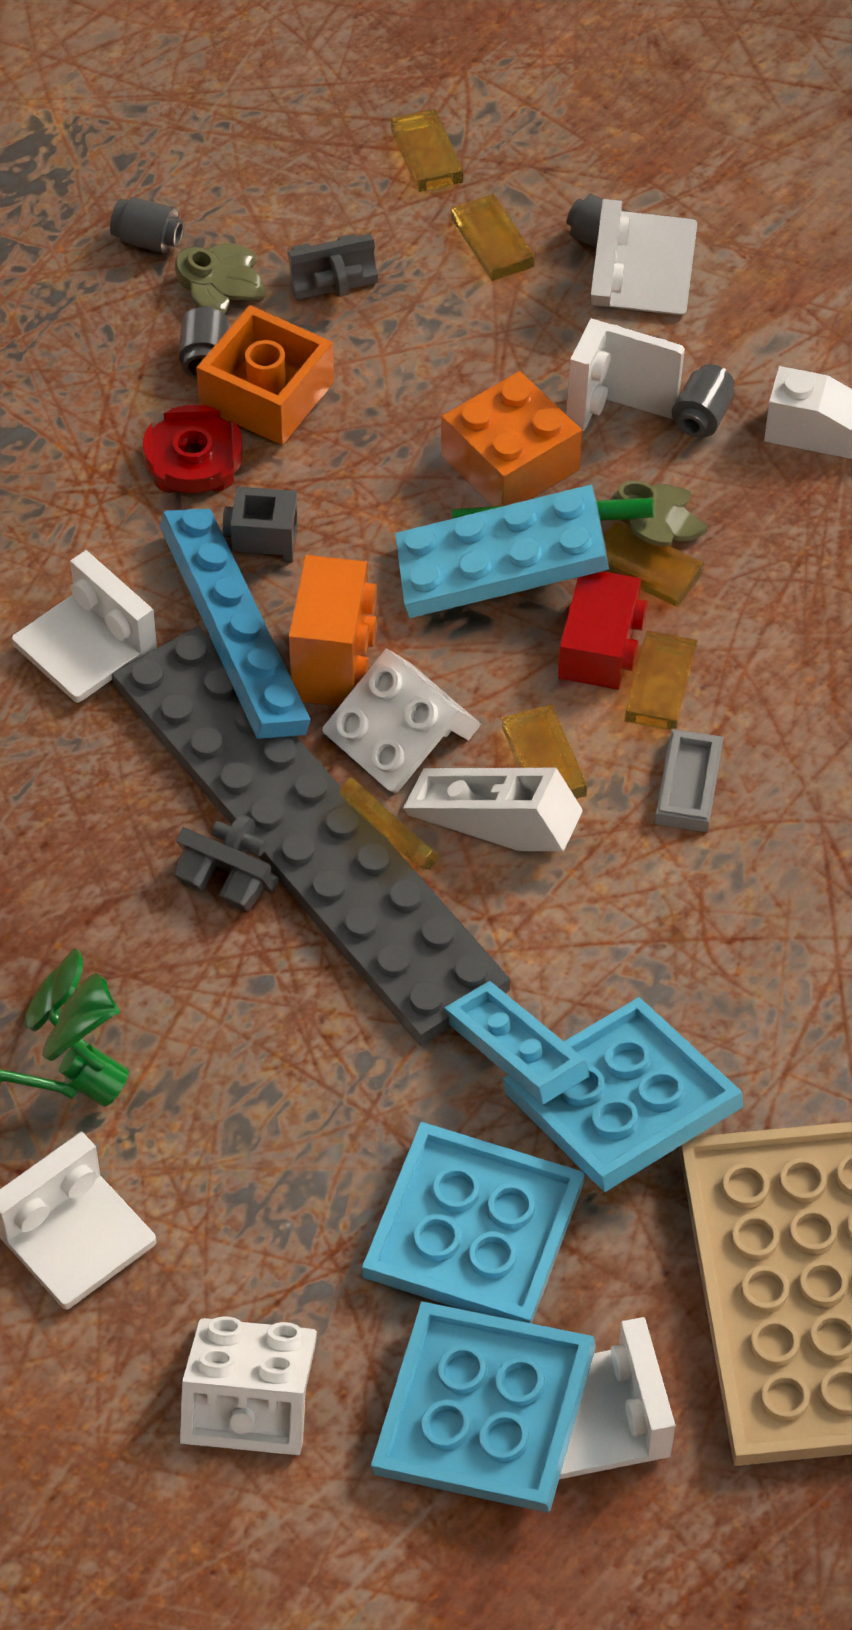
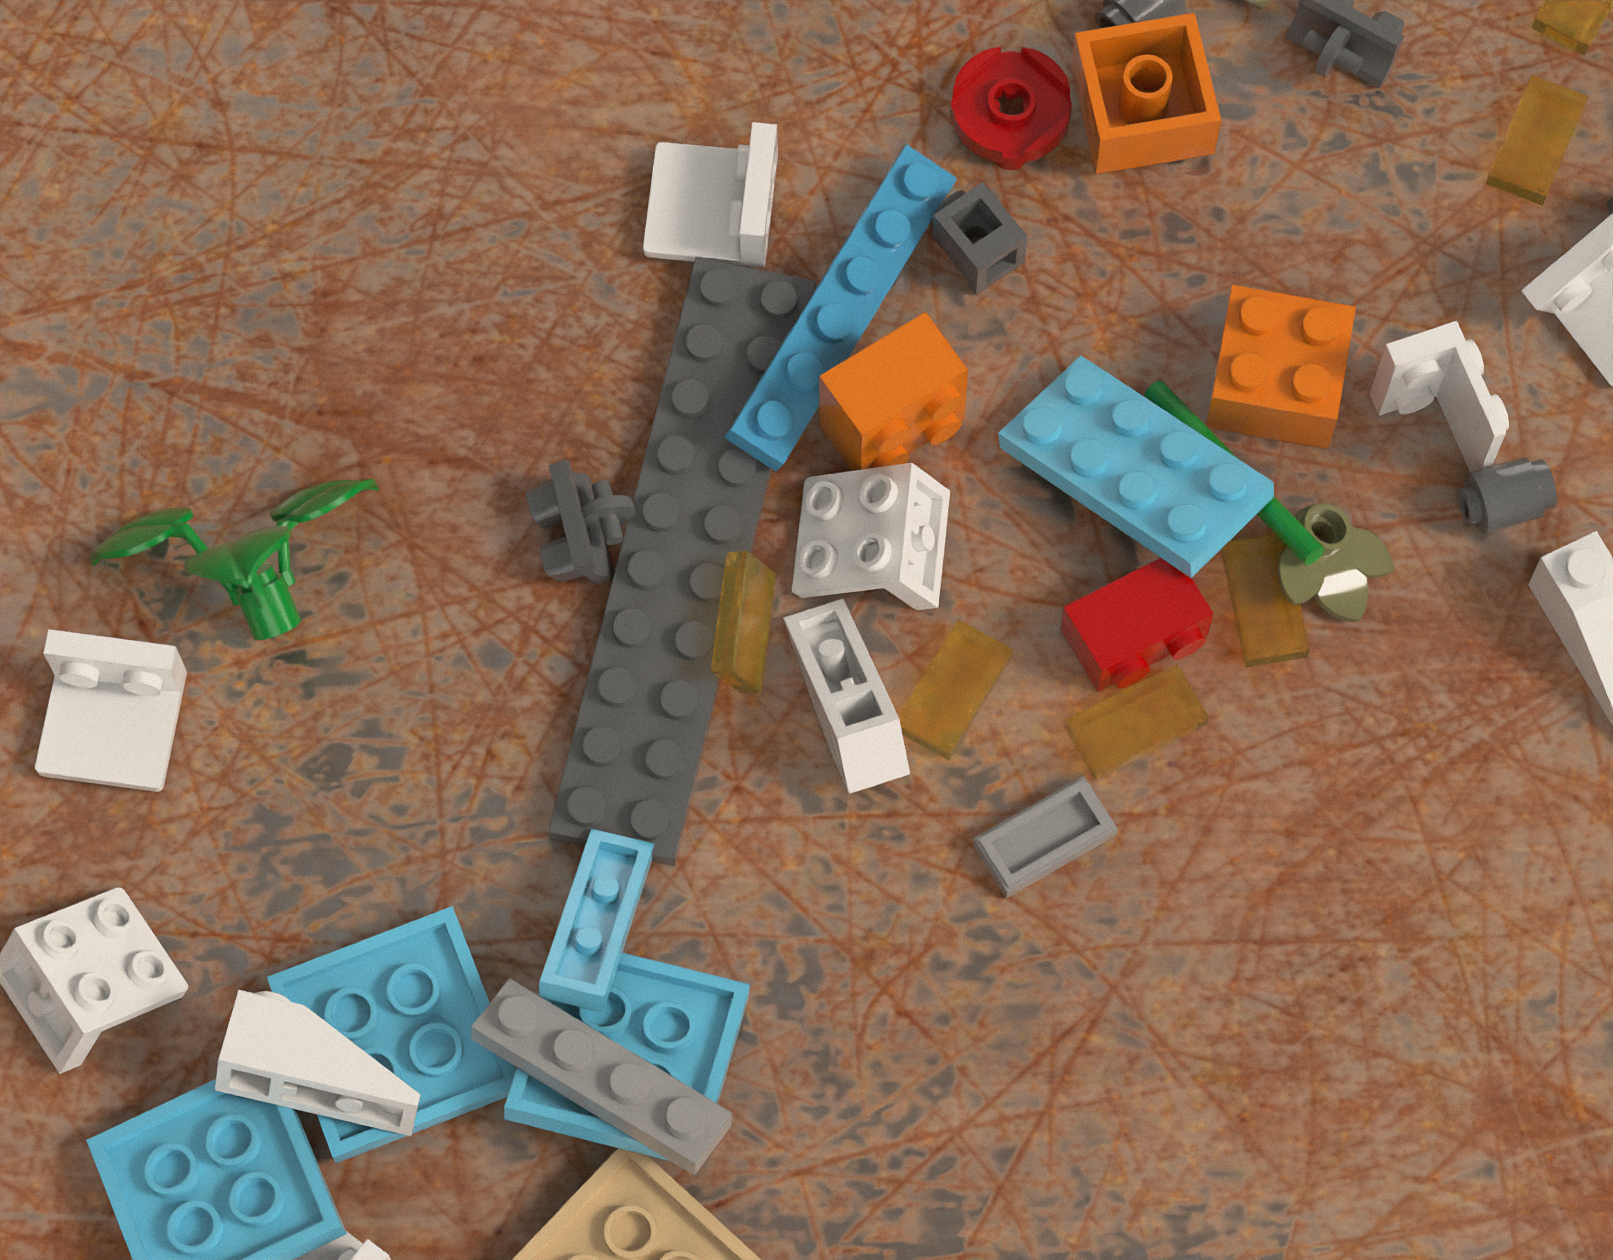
camera: 50 degrees right, 15 degrees up
none -> white slope [215,990,421,1136]
none -> light grey plate [471,978,733,1176]

